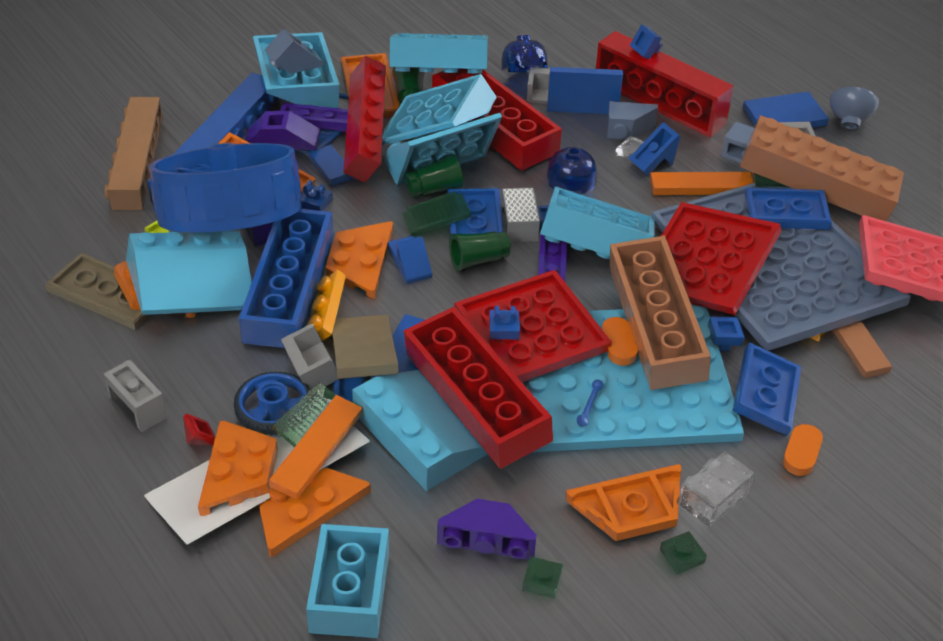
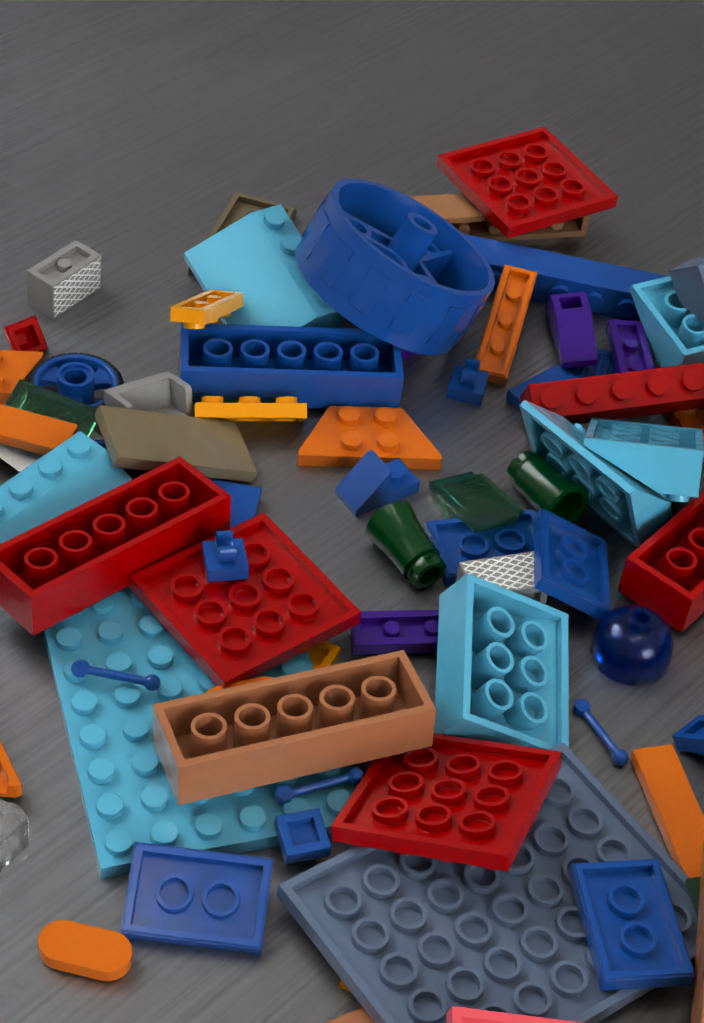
camera: 75 degrees right, 0 degrees up
none -> light orange plate [170,289,244,329]
none -> red plate [436,127,618,239]
none -> blue tile [534,508,611,622]
none -> blue hinge [573,699,629,766]

